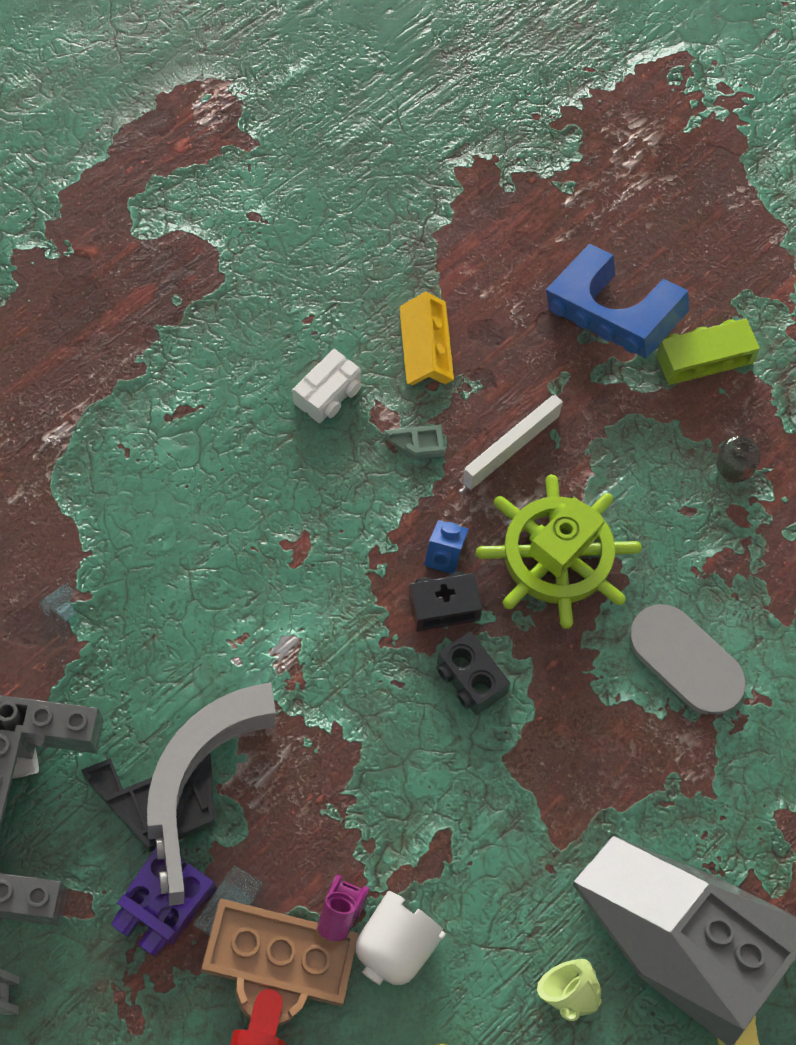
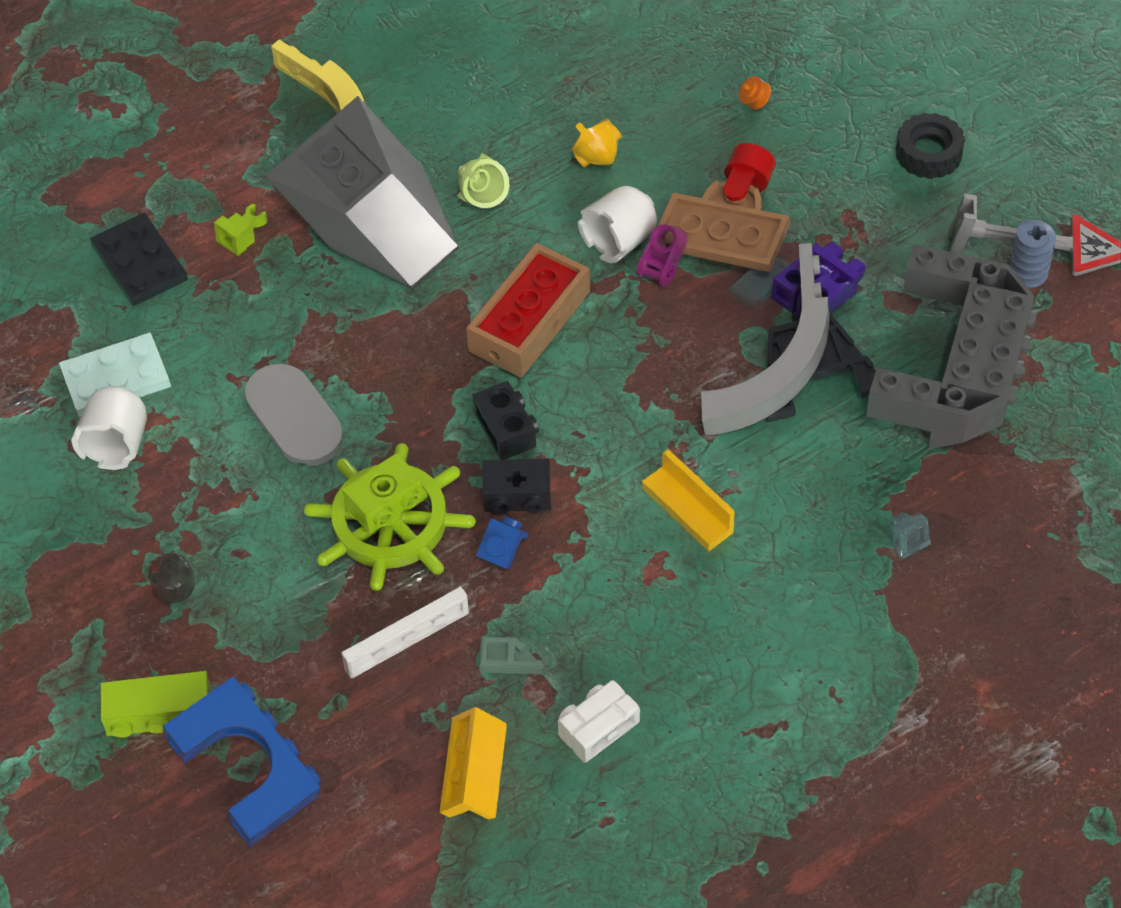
camera: 165 degrees left, 10 degrees down
none -> brick [466,243,590,378]
none -> yellow panel [642,449,735,552]

